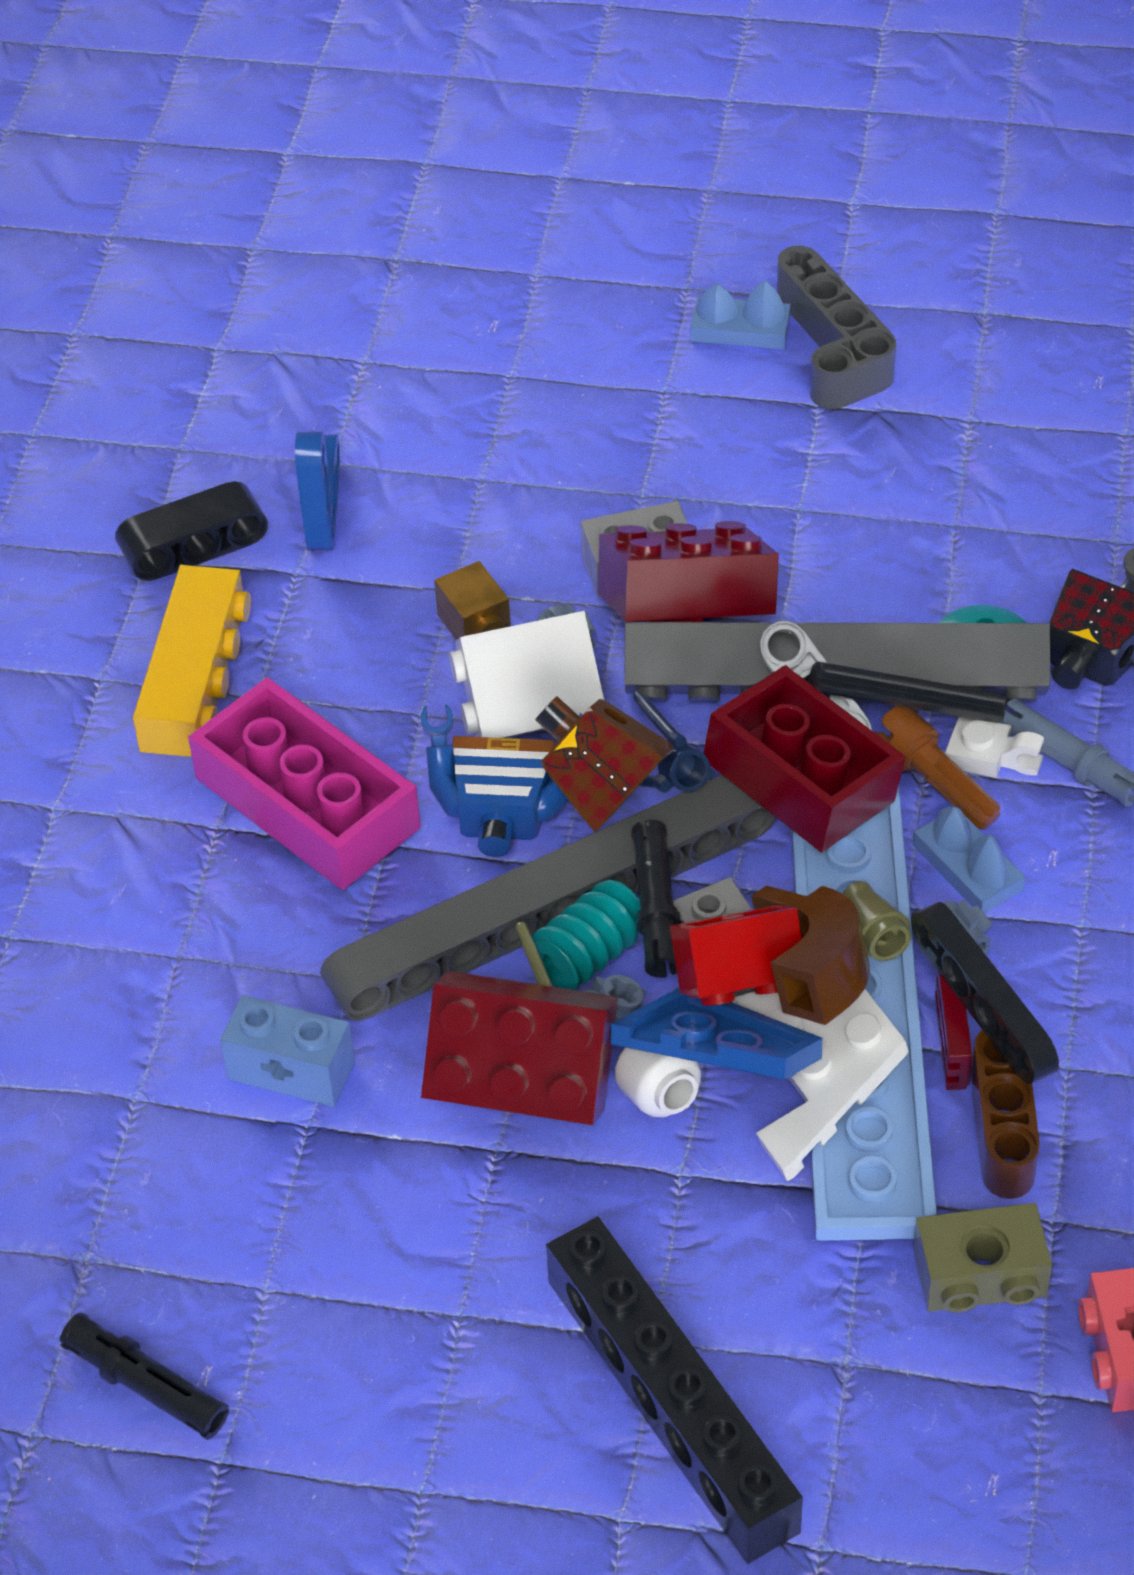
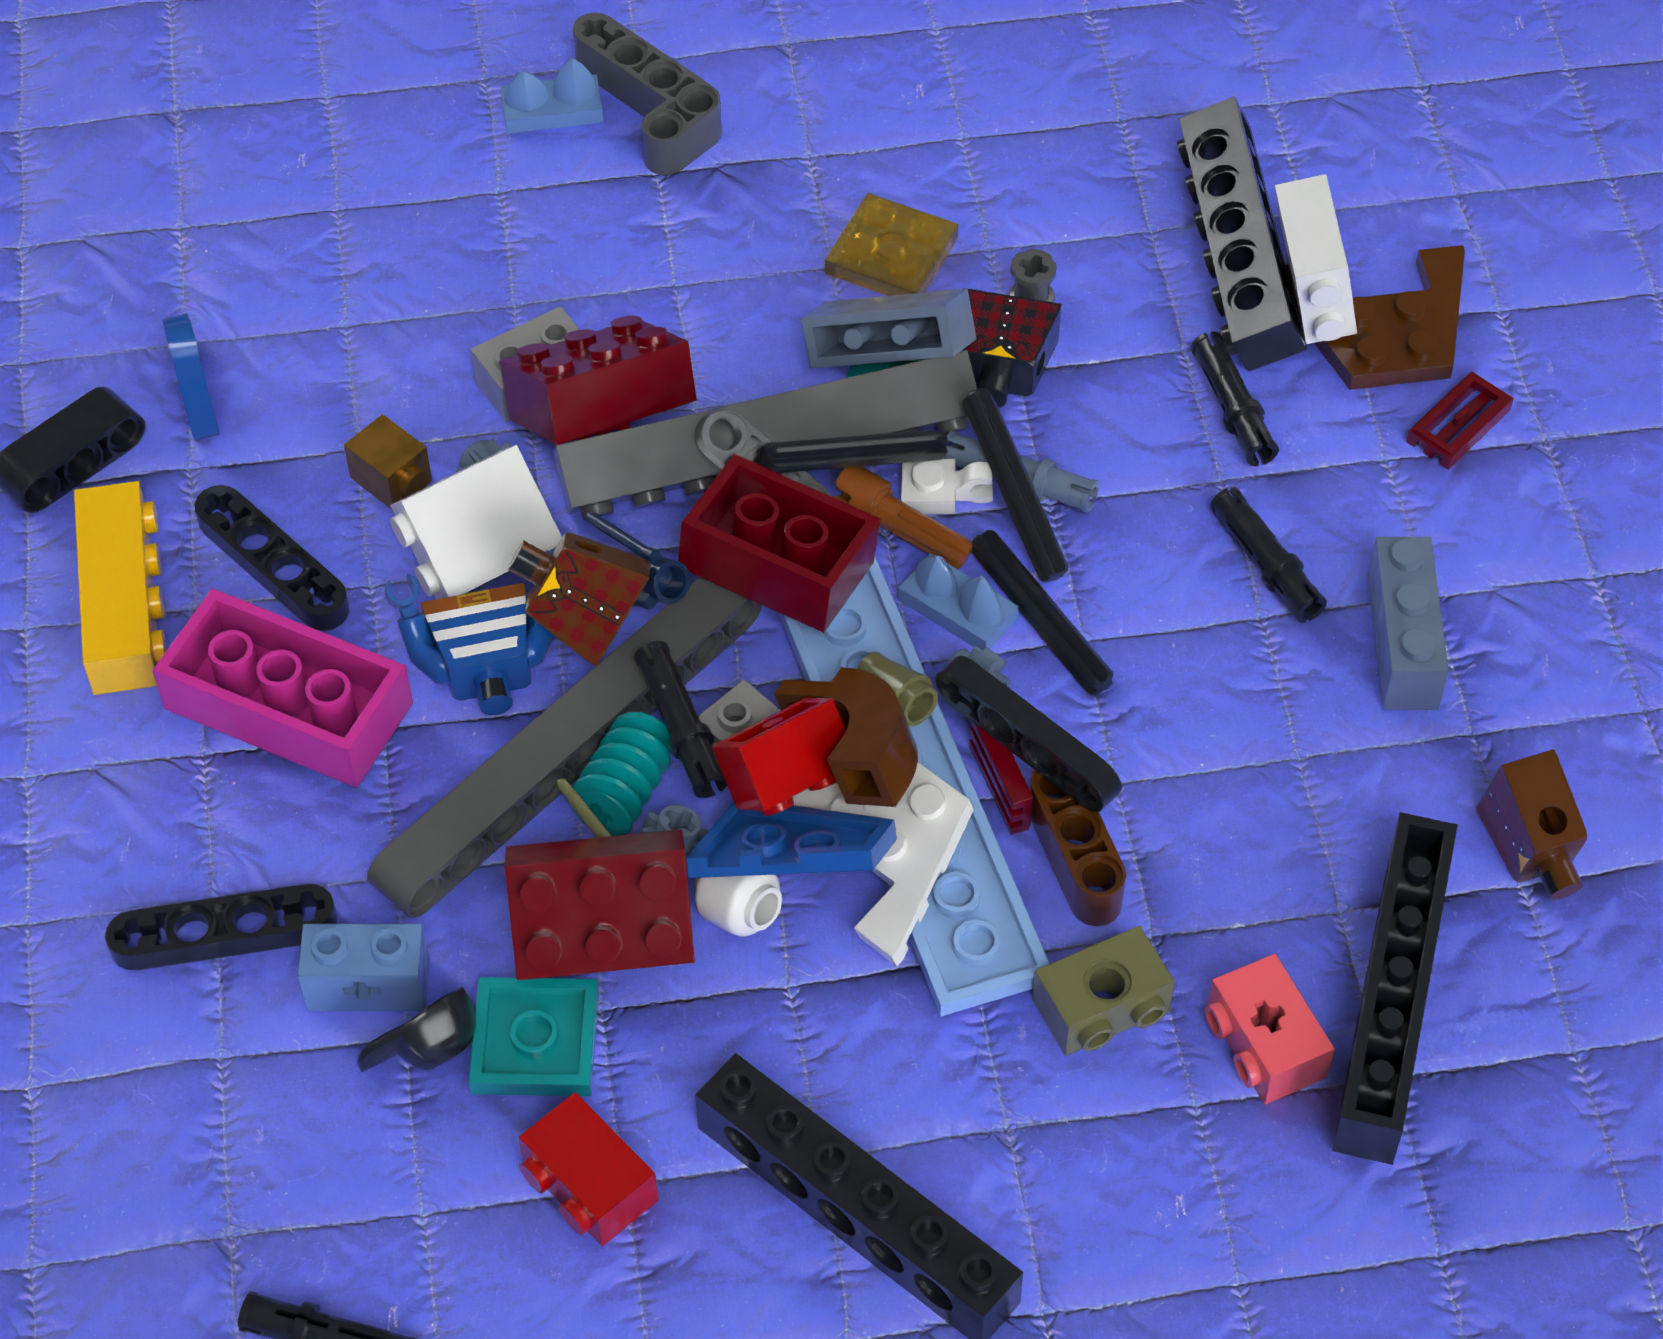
camera: 20 degrees left, 5 degrees up
none -> black beam [105,884,338,970]
none -> black beam [194,485,350,631]
none -> black cap [358,987,476,1072]
none -> teal plate [469,977,599,1097]
none -> red brick [518,1092,658,1247]
none -> sand blue brick [801,288,977,368]
none -> clear yellow plate [825,193,959,296]
none -> black axle [963,388,1069,583]
none -> black axle [972,530,1114,696]

